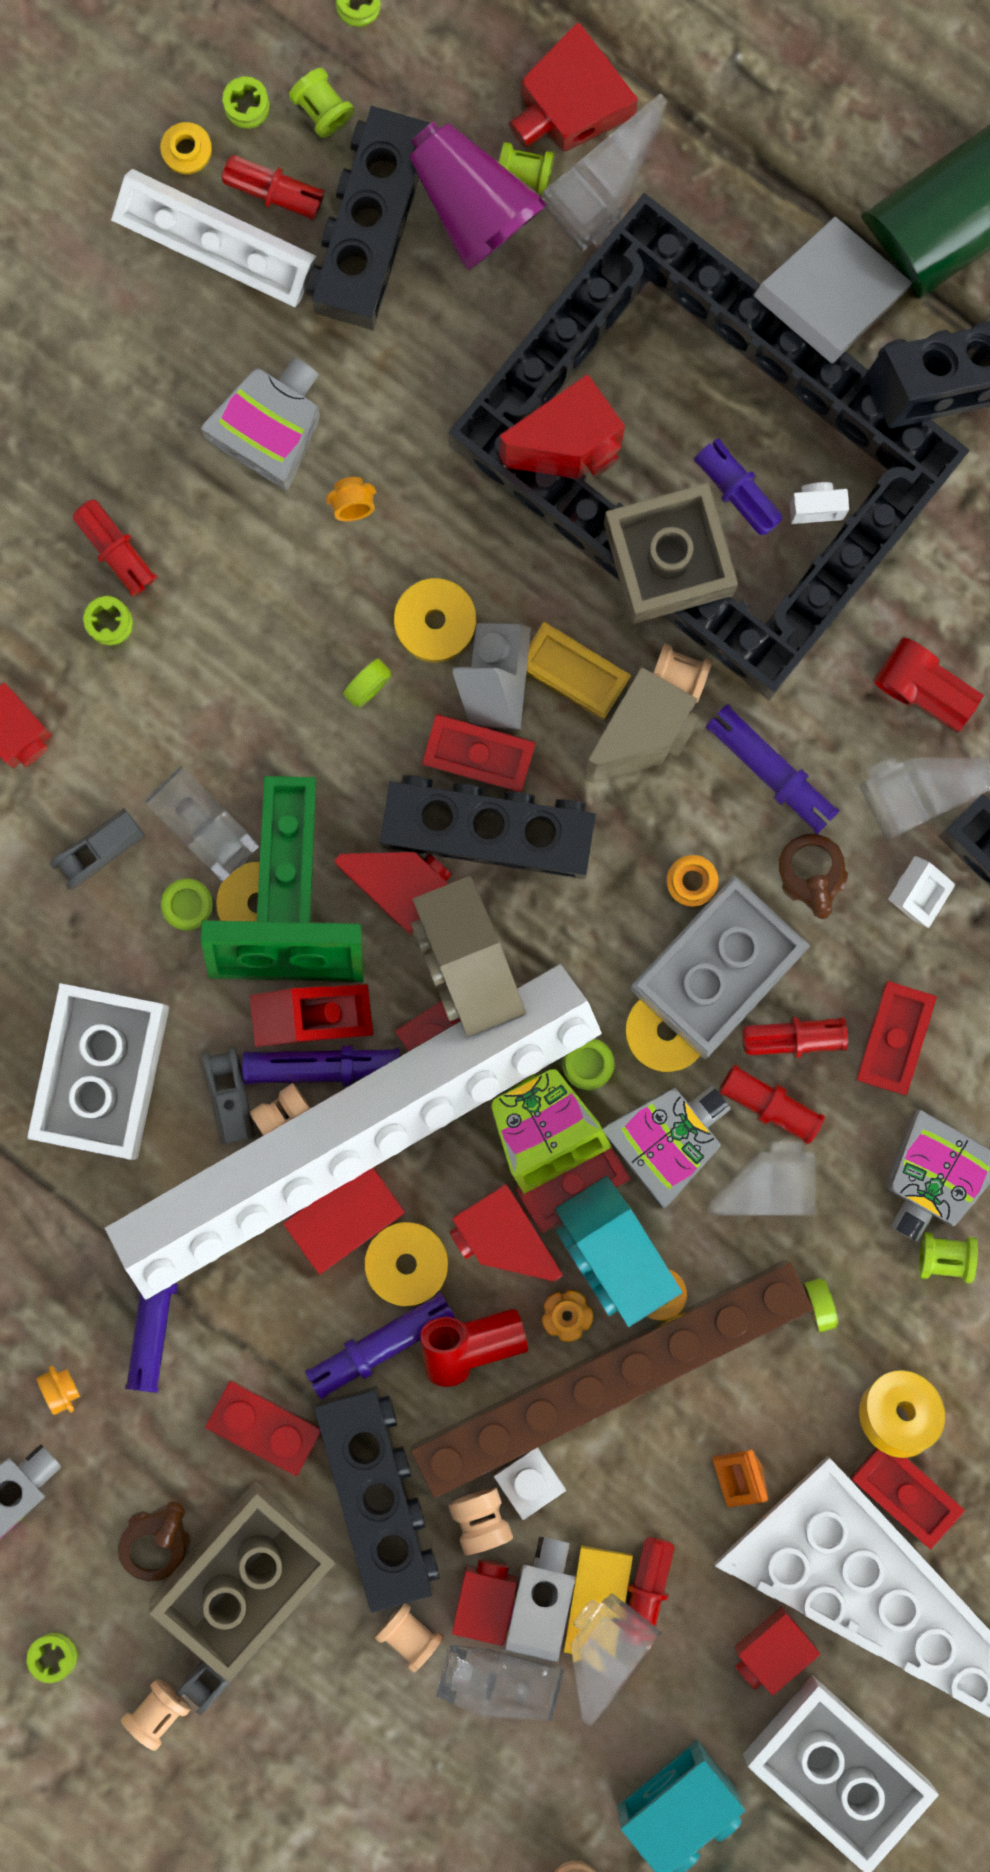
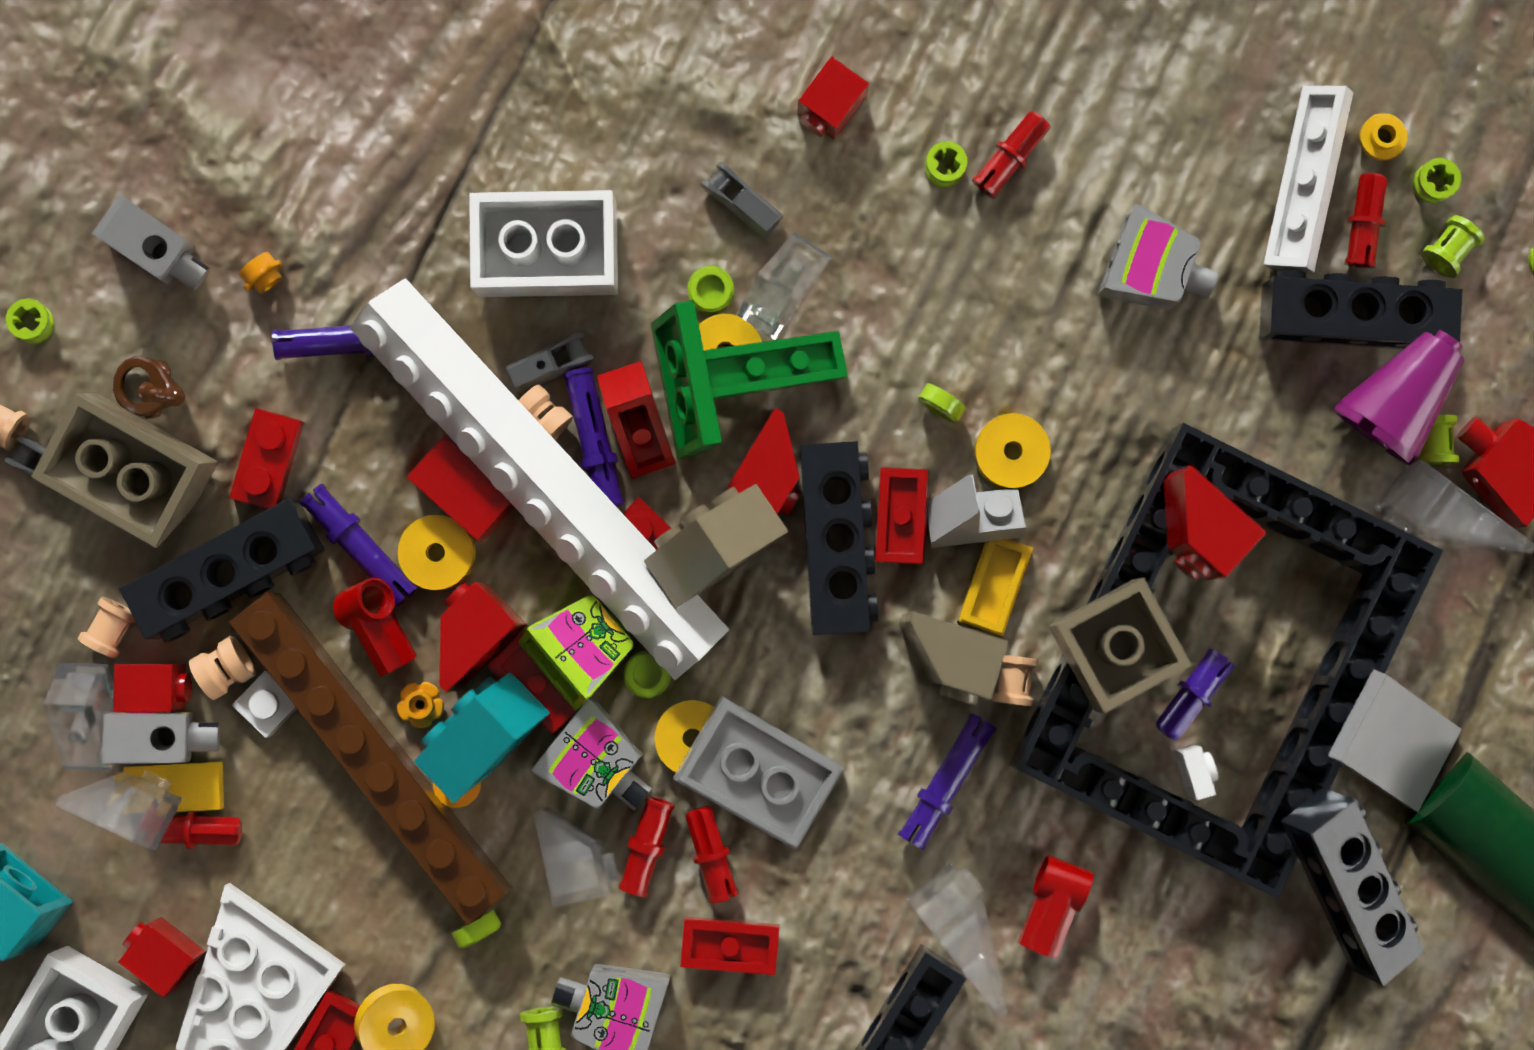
camera: 75 degrees right, 0 degrees up
light orange plate [326,477,376,521] -> none
light orange plate [666,855,719,907] -> none
orange slope [712,1449,768,1508] -> none
reddish brown piece [779,834,848,919] -> none
white plate [888,856,956,928] -> none

